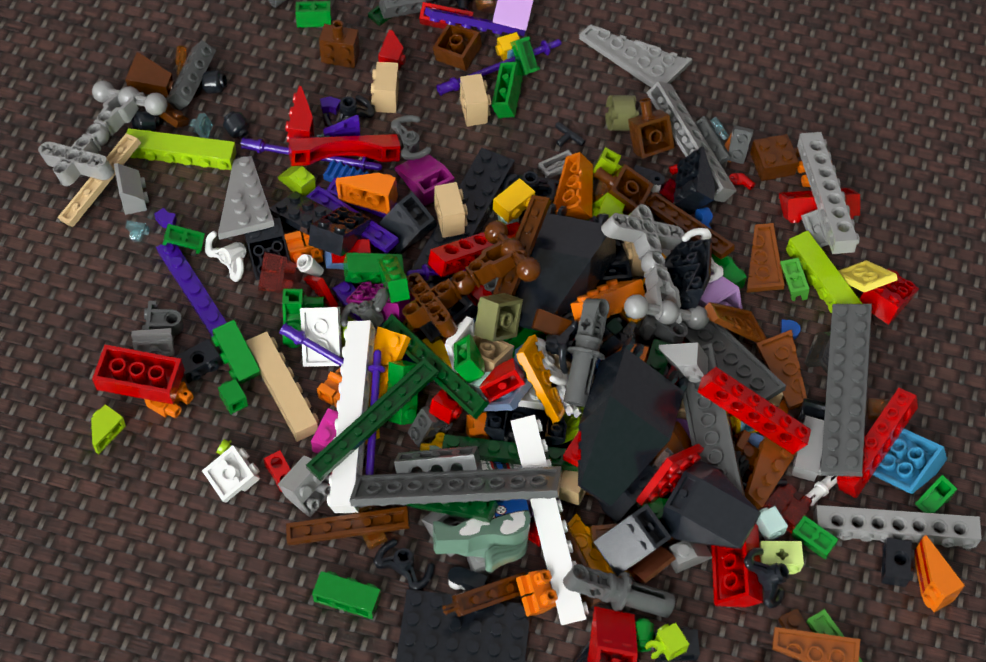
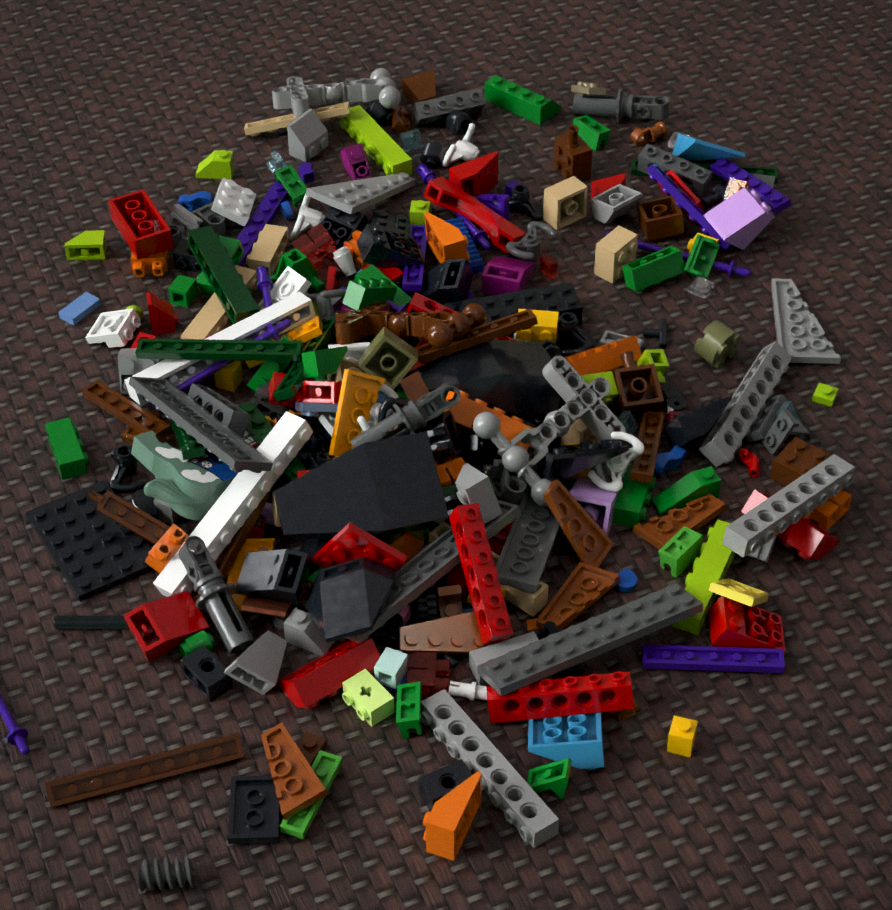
camera: 55 degrees right, 15 degrees down
tan brick [434,182,468,238] -> none
reddish brown brick [628,98,674,158] -> none
lime brick [645,623,689,661] -> none
black piece [744,548,789,609] -> none
none -> medium blue tile [59,292,101,325]
none -> red slope [146,292,179,335]
none -> blue piece [177,191,215,212]
none -> dark green brick [187,226,260,324]
none -> lime slope [196,150,235,180]
none -> white plate [211,177,256,227]
none -> light grey slope [224,630,287,695]
none -> tan brick [246,224,289,276]
none -> blue tile [281,201,294,220]
none -> magenta slope [340,143,372,180]
none -> white piece [442,123,481,167]
none -> green slope [485,75,561,125]
none -> clear red plate [540,252,558,280]
none -> light grey slope [590,184,643,224]
none -> dark purple plate [642,644,785,673]
none -> green slope [651,466,721,516]
none -> yellow brick [667,715,698,757]
none -> clear plate [688,276,715,299]
none -> lime plate [812,383,839,407]

